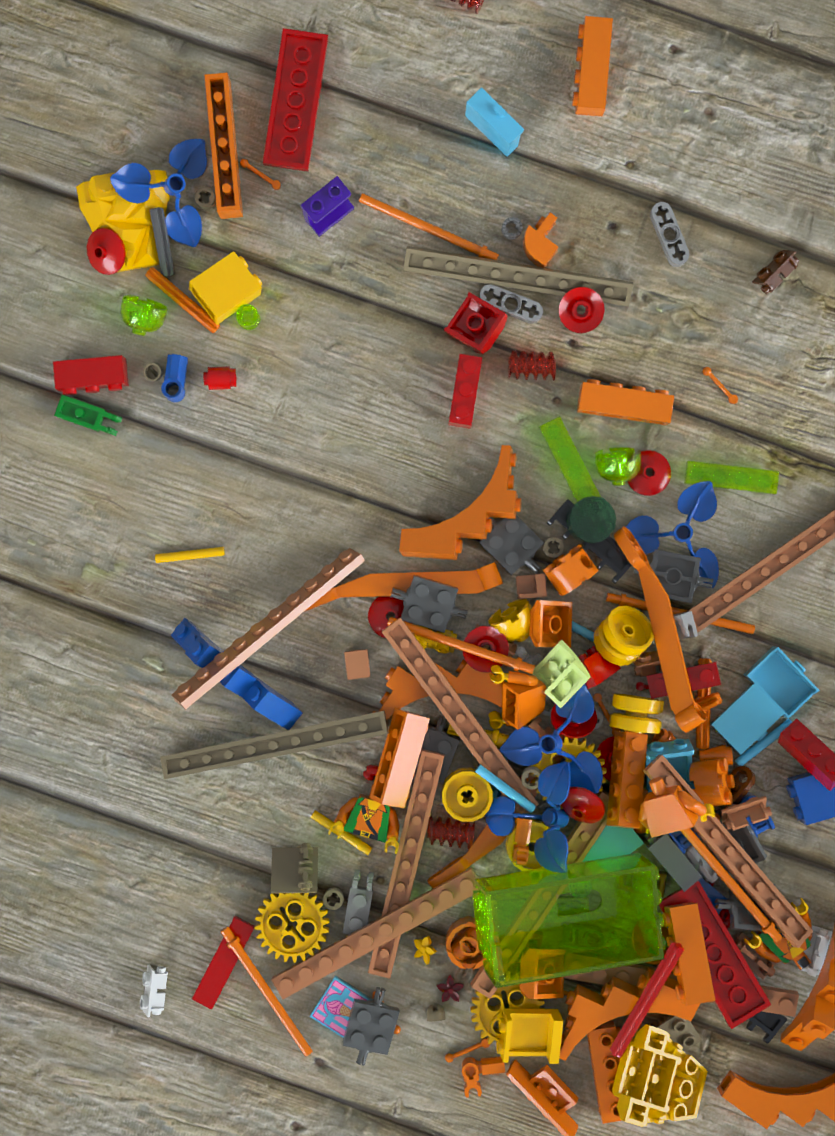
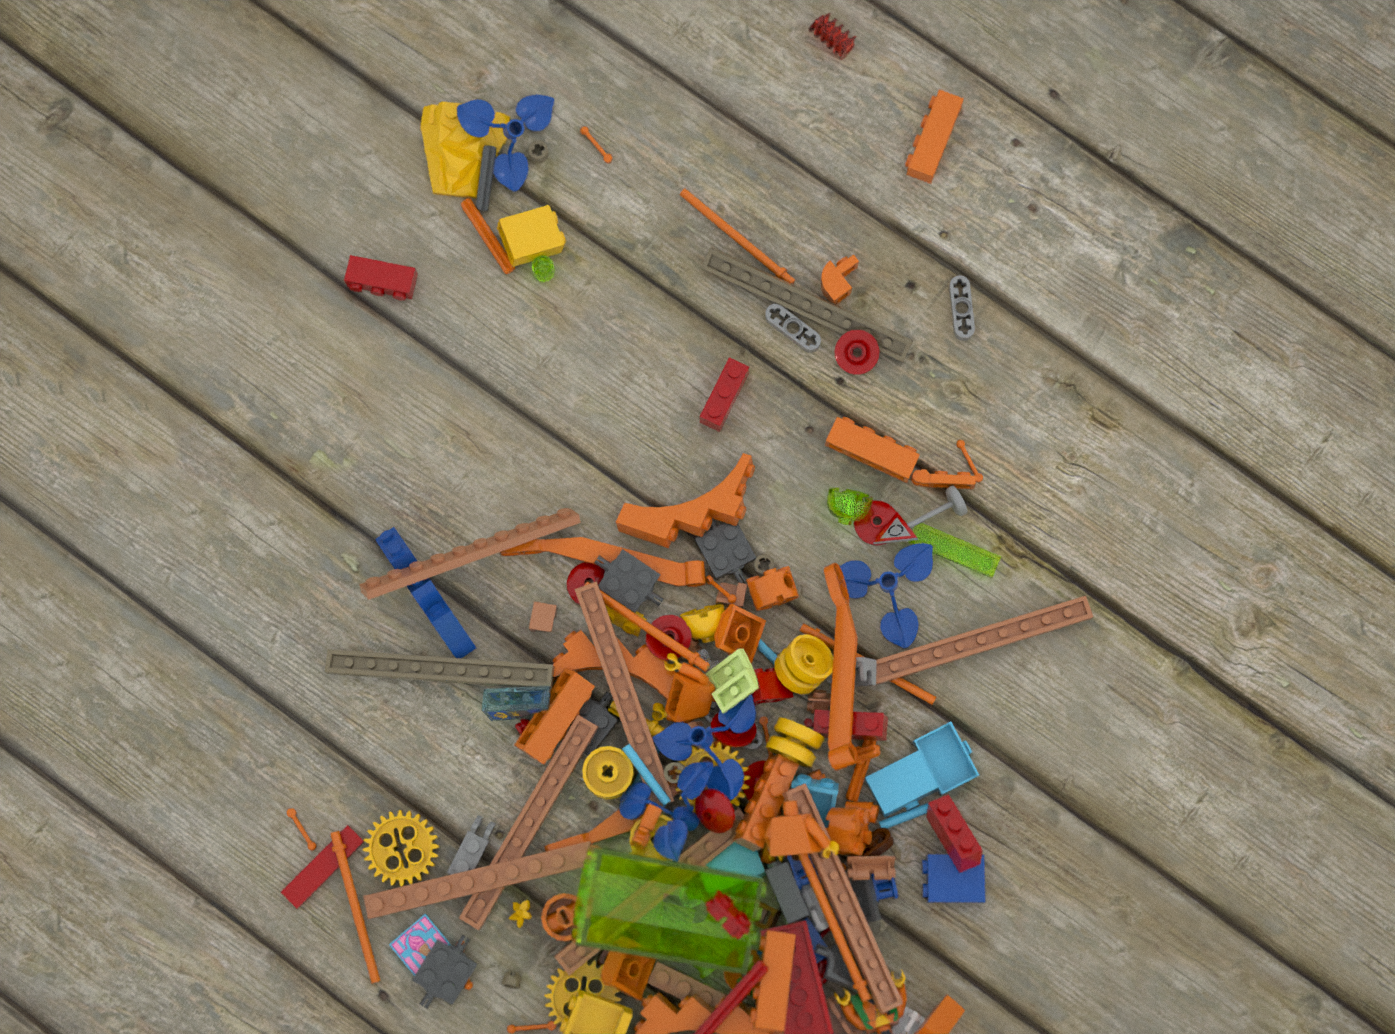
camera: 25 degrees right, 10 degrees down
green hinge [54,394,122,436] -> none
red dish [87,228,126,275] -> none
clear neon green cylinder [120,295,168,336] -> none
white hinge [140,964,168,1017] -> none
dark tan hinge [143,363,163,381] -> none
yellow bar [155,547,225,563] -> none
blue piece [161,354,188,403] -> none
red brick [203,366,237,390] -> none
orange brick [204,72,243,219] -> none
red plate [263,28,329,172] -> none
dark tan hinge [271,843,318,893] -> none
dark purple panel [301,176,354,237] -> none
yellow bar [310,810,372,855] -> none
dark tan bush [323,887,344,910] -> none
torso [328,784,400,854] -> none
clear red piece [427,815,475,849] -> none
dark red plant [436,975,464,1002] -> none
red slope [444,292,508,354] -> none
medium azure container [465,87,524,157] -> none
light grey bush [501,217,523,240] -> none
clear red piece [508,350,556,381] -> none
clear neon green plate [539,416,601,508] -> none
black hinge [547,499,632,584] -> none
clear green brick [567,496,616,544] -> none
dark grey plate [634,549,713,603] -> none
reddish brown hinge [752,250,799,294] -> none
none -> orange hinge [287,808,317,851]
none -> clear light blue slope [481,686,551,721]
none -> red hinge [704,889,751,940]
none -> orange hinge [705,575,736,603]
none -> light grey piece [873,485,968,544]
none -> orange hinge [911,469,976,489]

